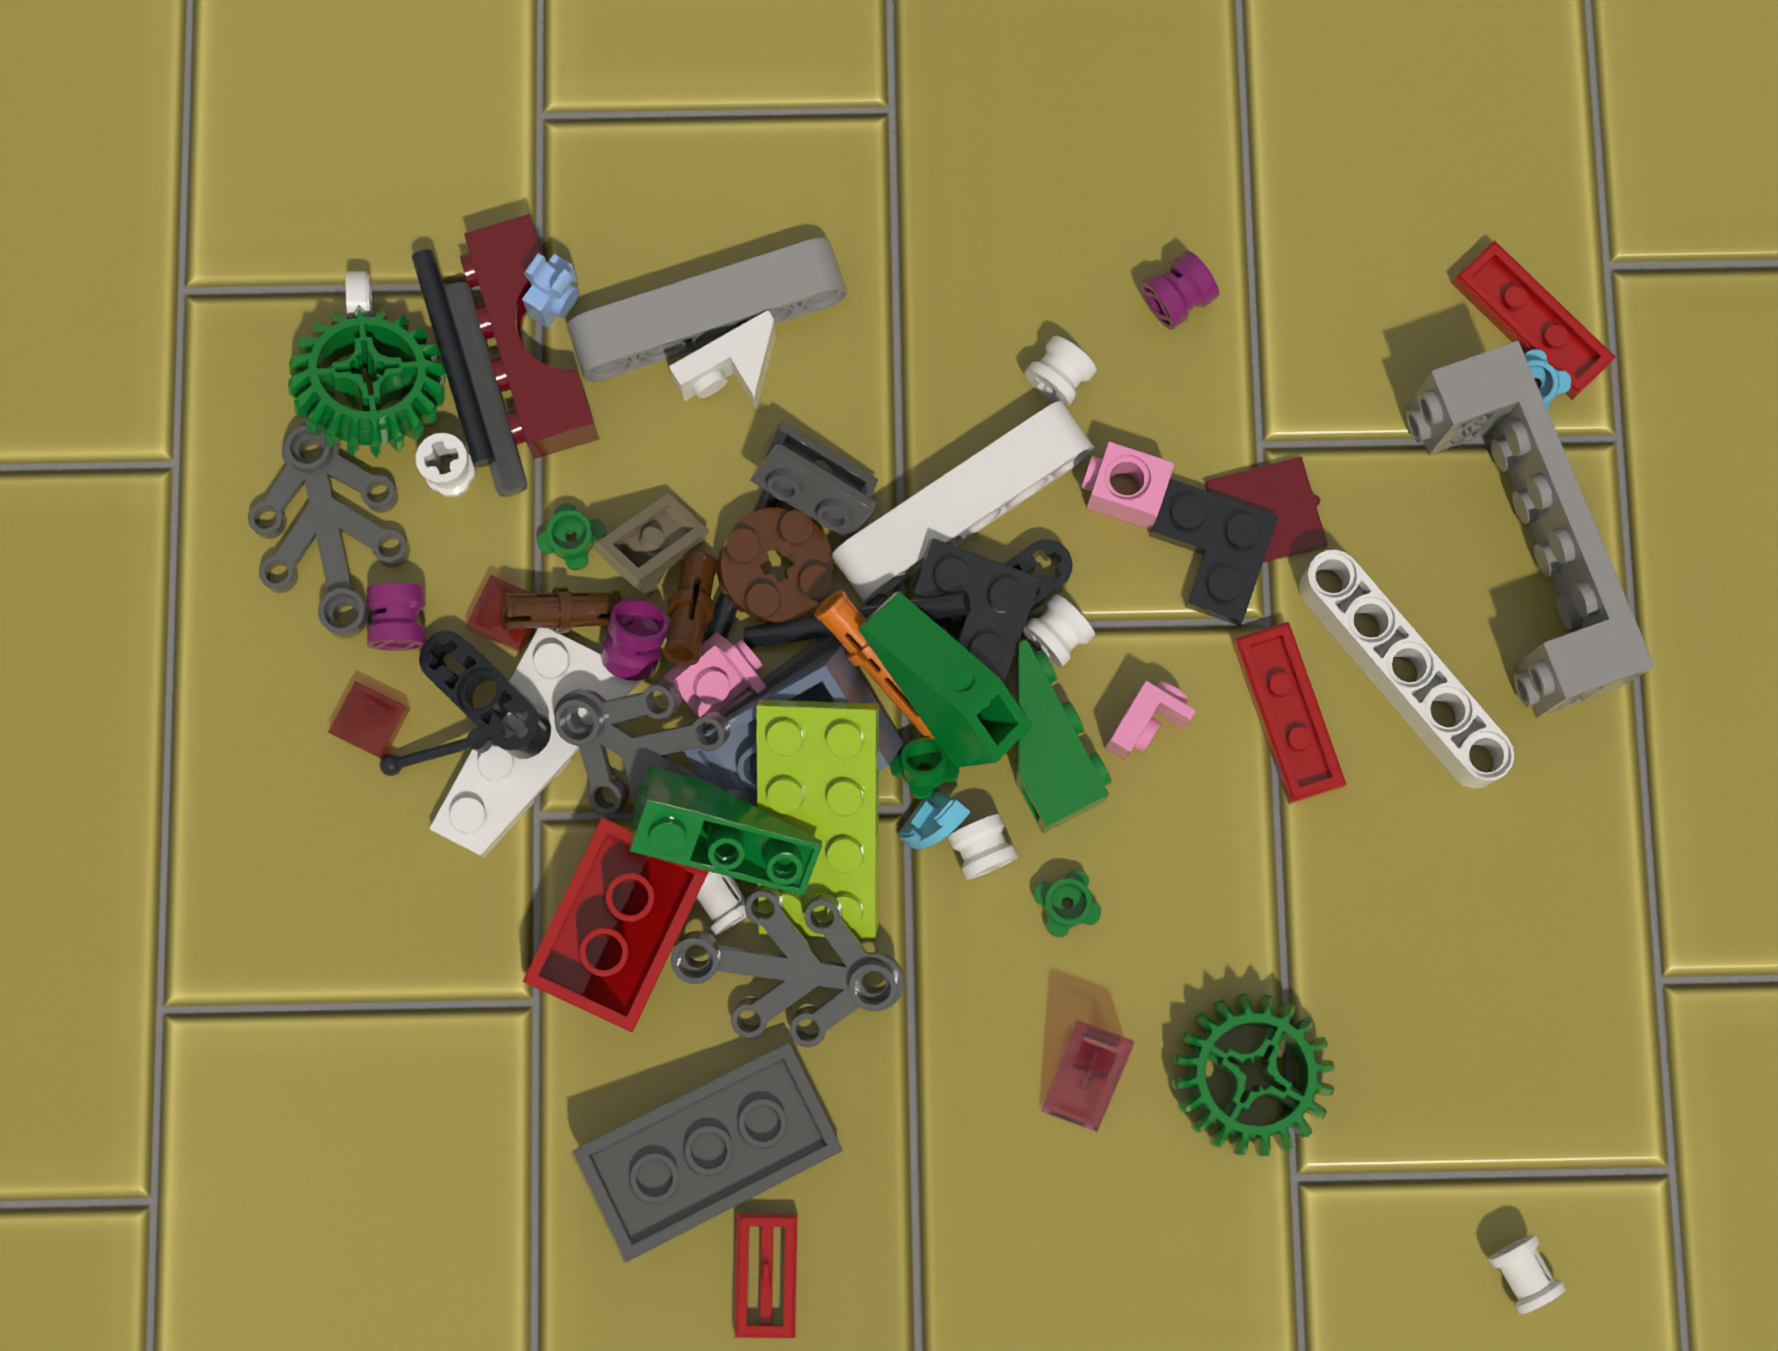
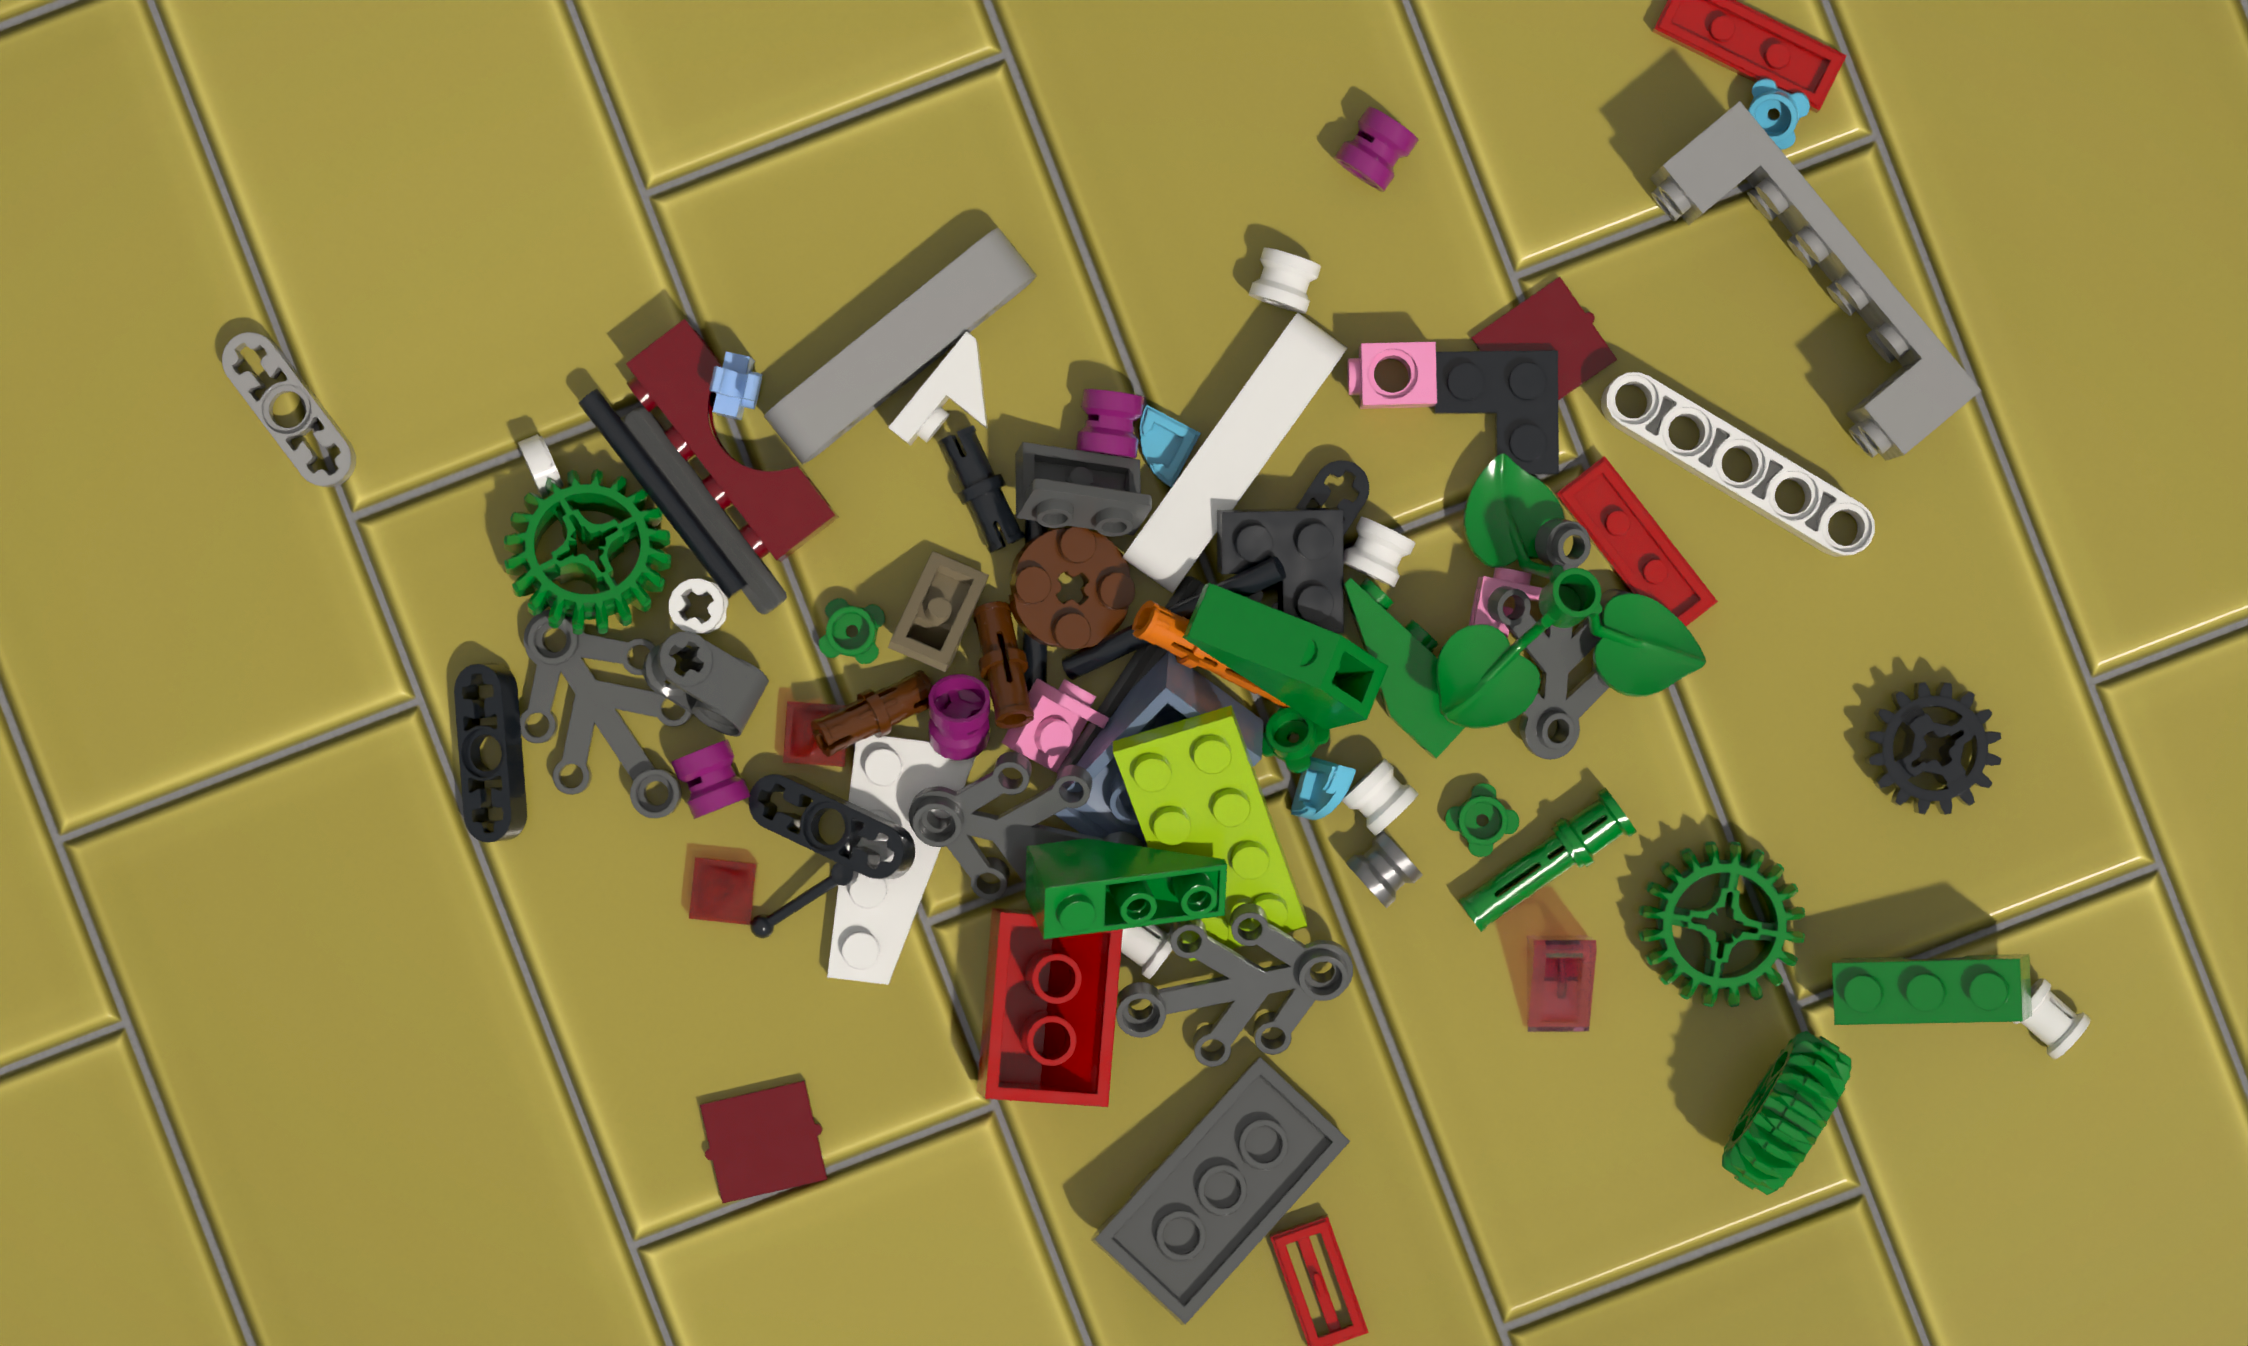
camera: 20 degrees left, 10 degrees up
none -> light grey beam [222,332,356,487]
none -> black beam [454,663,527,843]
none -> dark grey piece [643,632,769,737]
none -> dark red piece [700,1080,828,1204]
none -> black pin [938,425,1025,554]
none -> magenta wheel [1075,389,1145,459]
none -> medium azure tile [1139,404,1201,488]
none -> flat silver wheel [1346,830,1423,908]
none -> green plant [1436,454,1706,729]
none -> green pin [1459,787,1637,932]
none -> dark grey plant [1487,518,1632,760]
none -> green gear [1722,1031,1852,1195]
none -> green arch [1832,954,2032,1025]
none -> black gear [1865,682,2002,815]

